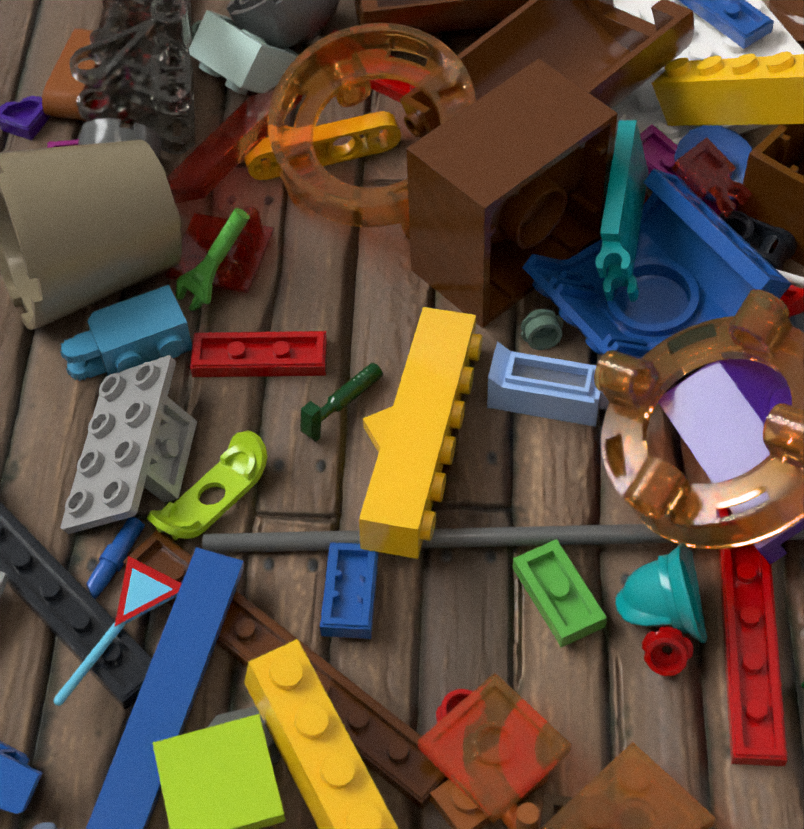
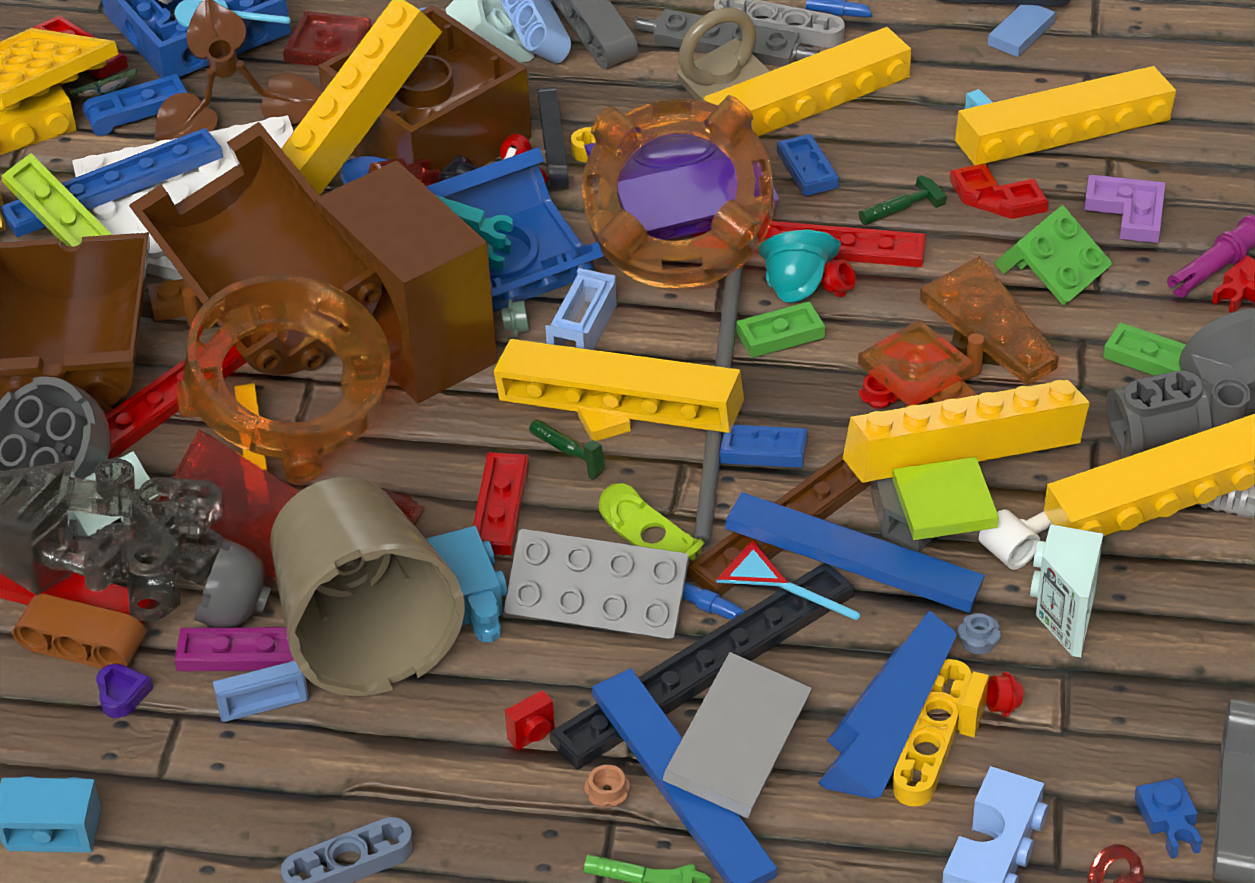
camera: 85 degrees left, 10 degrees down
bright green piece [176,208,250,311] -> none

